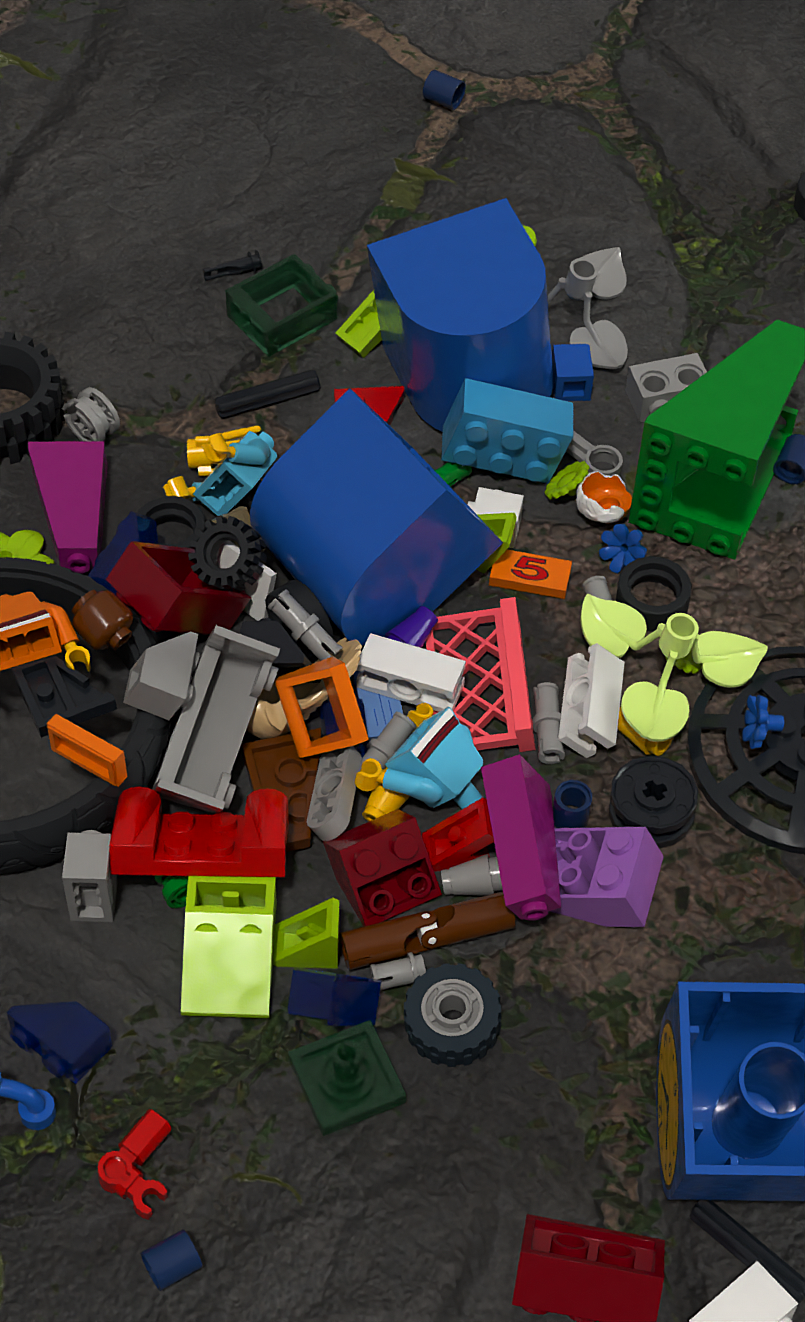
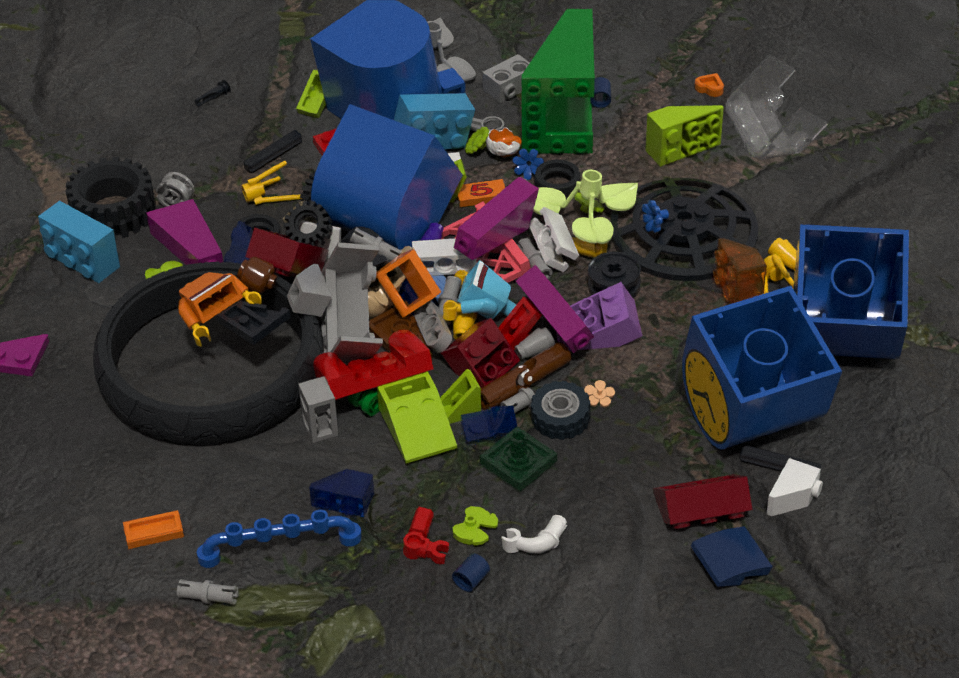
camera: 20 degrees left, 10 degrees down
orange tile [47,714,128,787] -> none
medium azure torso [163,431,277,516] -> none
clear green window [225,253,339,357] -> none
dark blue beam [553,780,592,828] -> none
none -> lime piece [452,506,498,546]
none -> magenta slope [453,177,539,260]
none -> white piece [502,515,567,554]
none -> light nougat plant [584,380,615,407]

